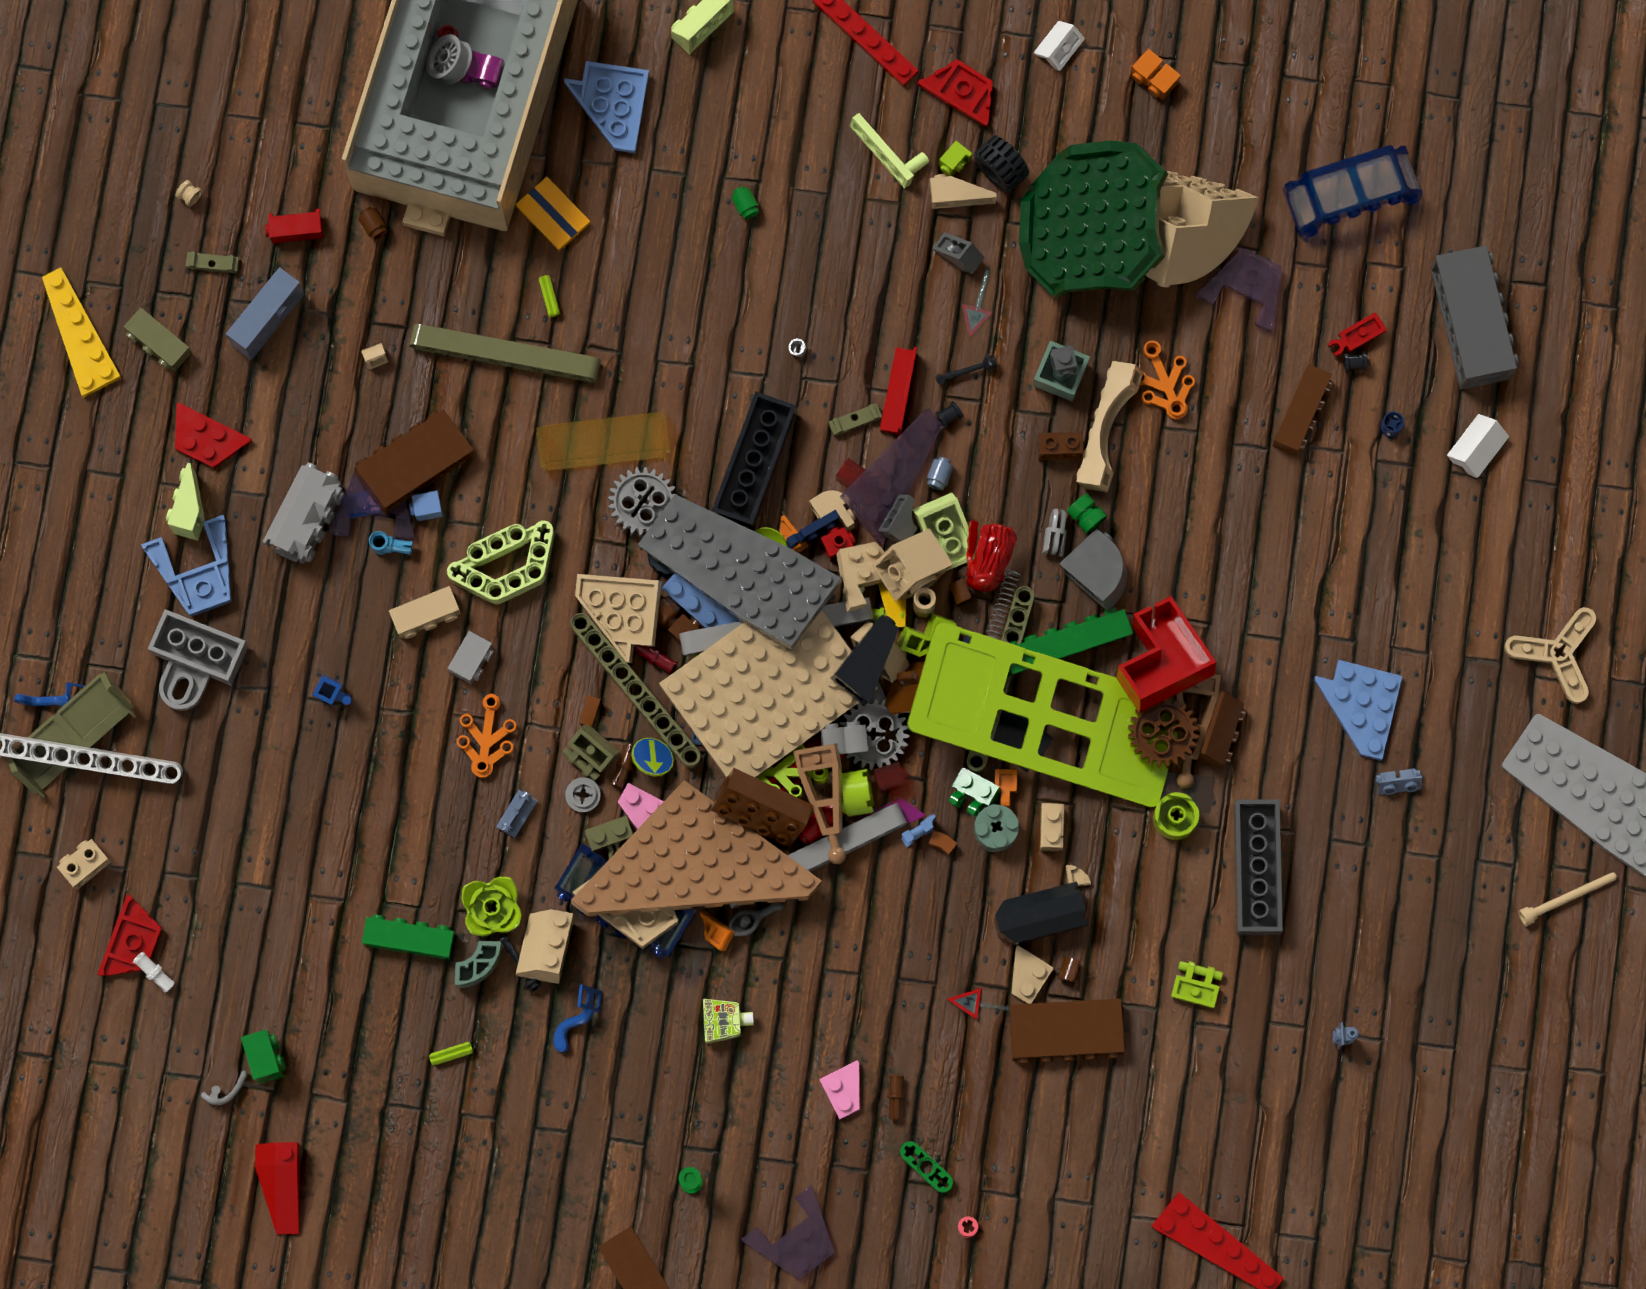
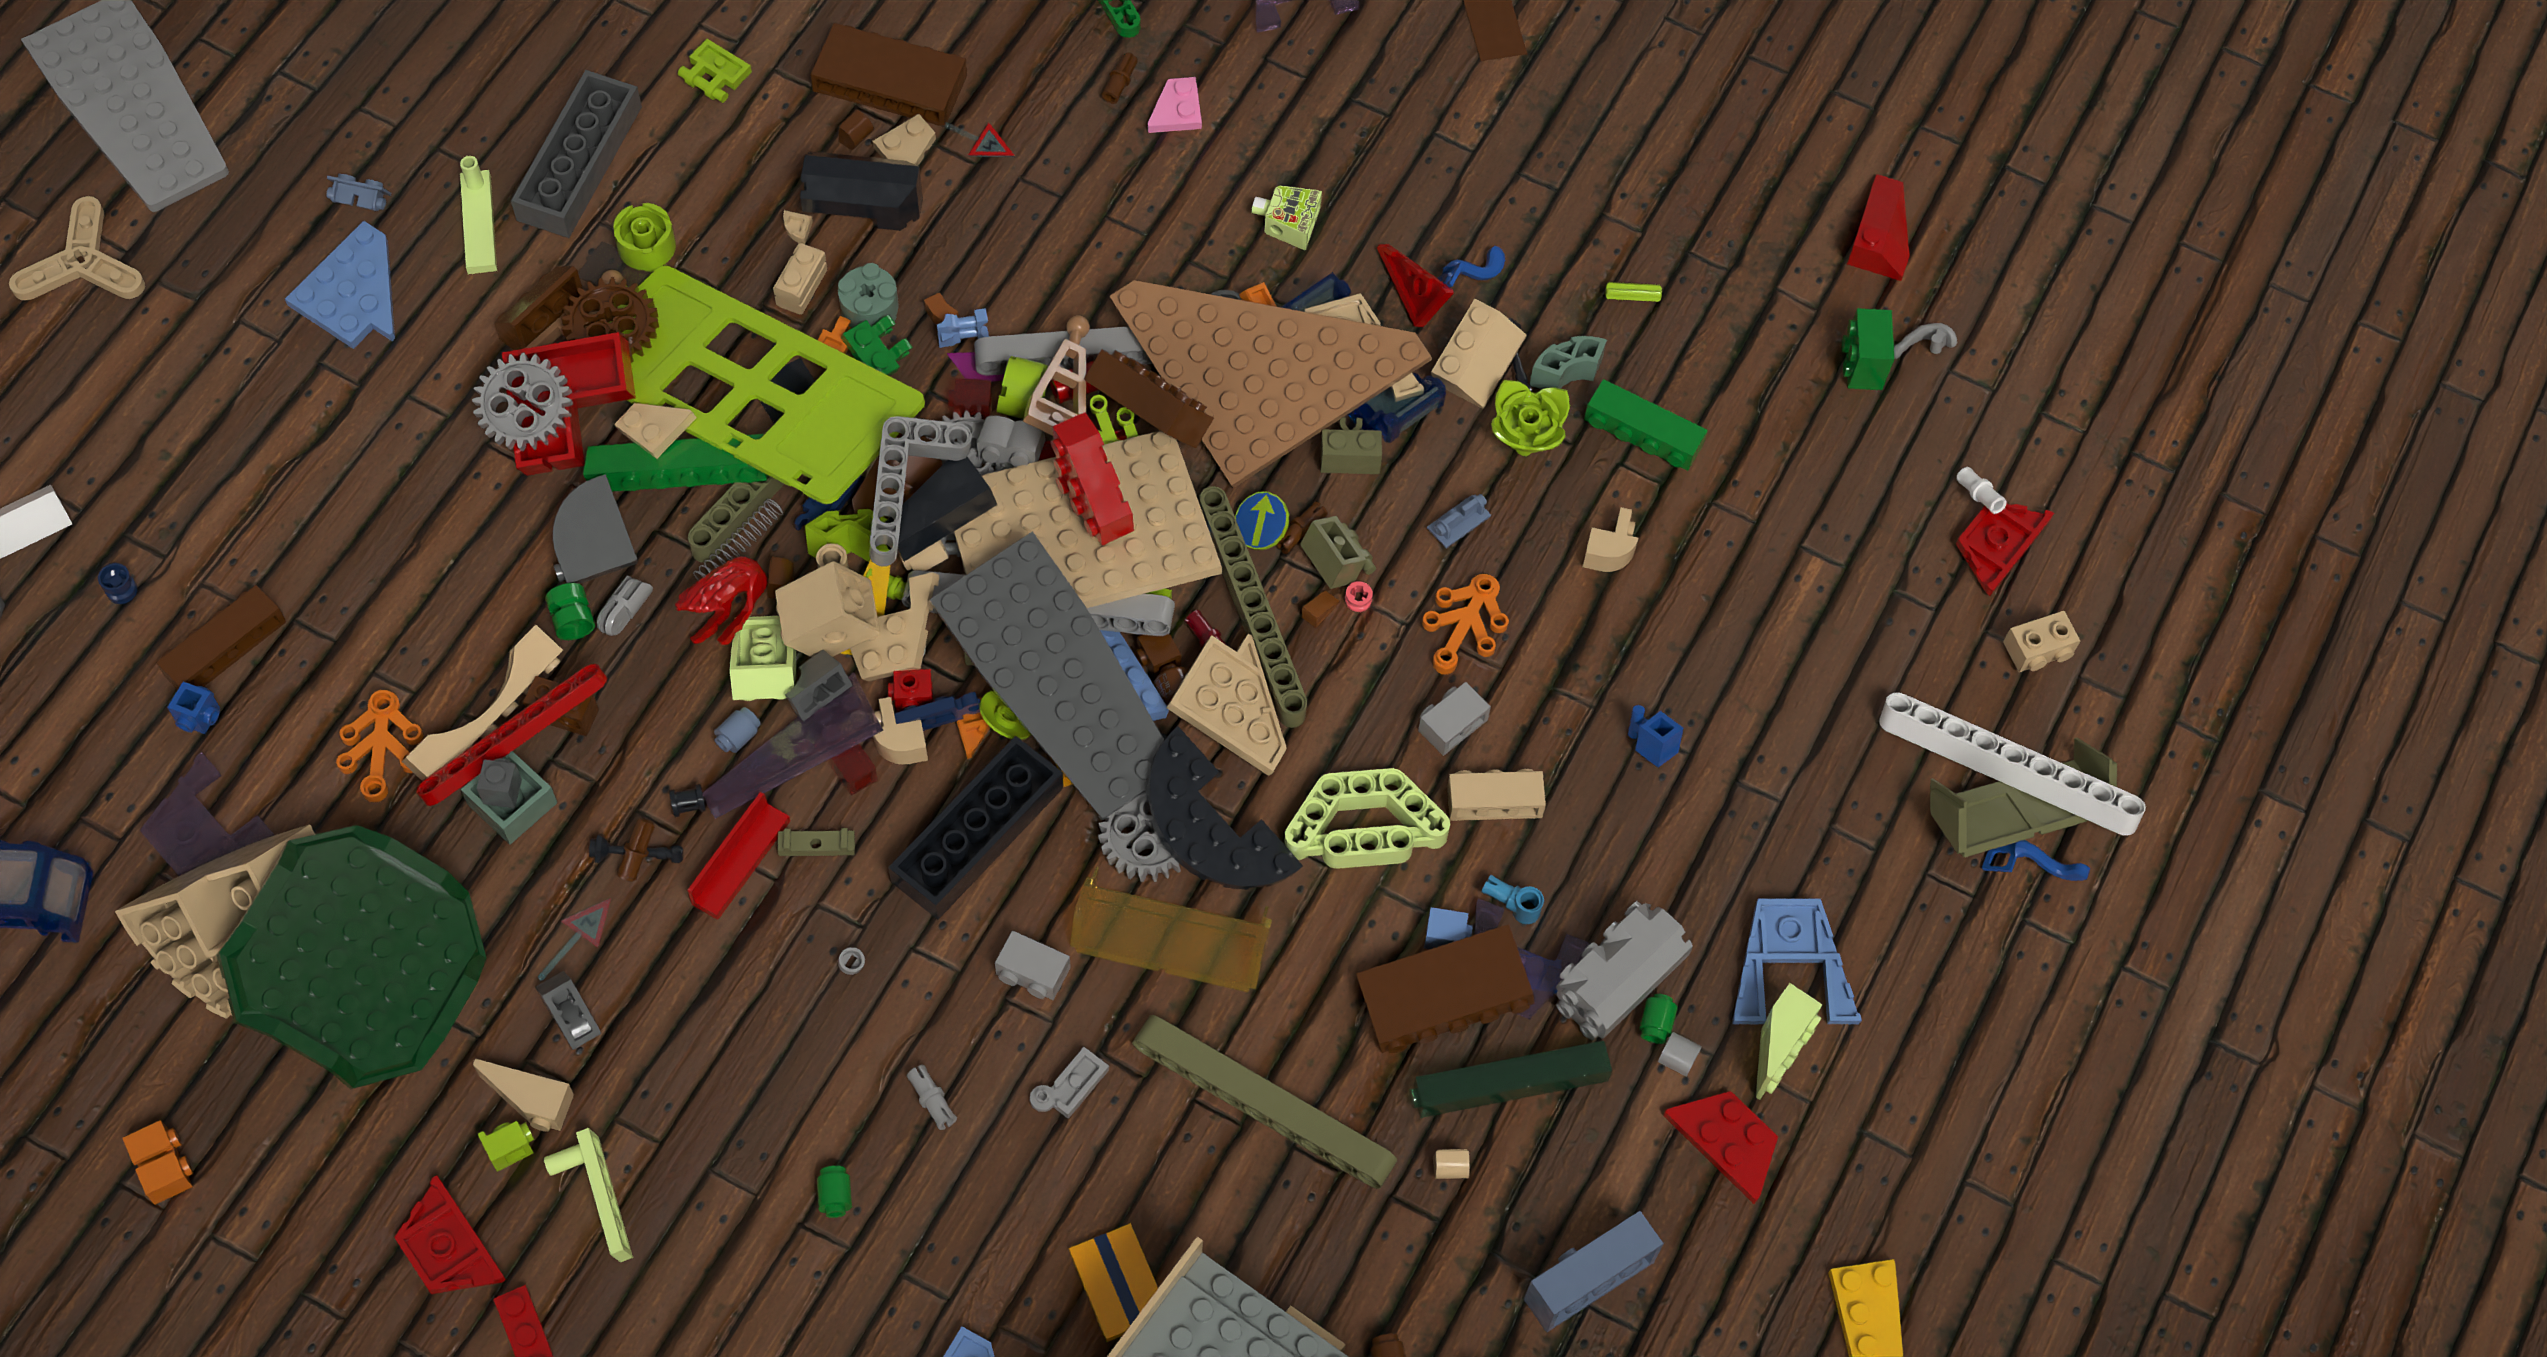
camera: 165 degrees left, 15 degrees down
olive brick [123,307,192,372] -> none
light grey brick [148,609,249,711] -> none
lime axle [539,275,560,317] -> none
light grey gear [565,777,601,813] -> none
bright pink wing [618,783,664,829] -> none
green wheel [679,1167,703,1194] -> none
black tyre [974,135,1030,192] -> none
white panel [1034,21,1085,71] -> none
red plate [1328,312,1387,357] -> none
black bush [1343,352,1368,372] -> none
tan piece [1518,872,1617,926] -> none
none -> blue brick [167,681,220,734]
none -> red beam [416,664,607,806]
none -> yellowish green piece [460,156,497,274]
none -> light grey gear [472,353,573,451]
none -> tan wing [614,403,697,459]
none -> reddish brown axle [617,818,655,882]
none -> light grey beam [869,416,972,567]
none -> light grey pin [907,1065,957,1130]
none -> light grey brick [995,931,1070,1000]
none -> light grey hinge [1030,1047,1109,1119]
none -> red brick [1051,412,1134,546]
none -> black plate [1146,726,1303,890]
none -> coral bush [1345,581,1373,612]
none -> red wing [1377,244,1454,327]
none -> clear green brick [1409,1041,1612,1118]
none -> tan brick [1583,507,1639,572]
none -> green brick [1639,994,1678,1044]
none -> light grey brick [1658,1032,1702,1077]

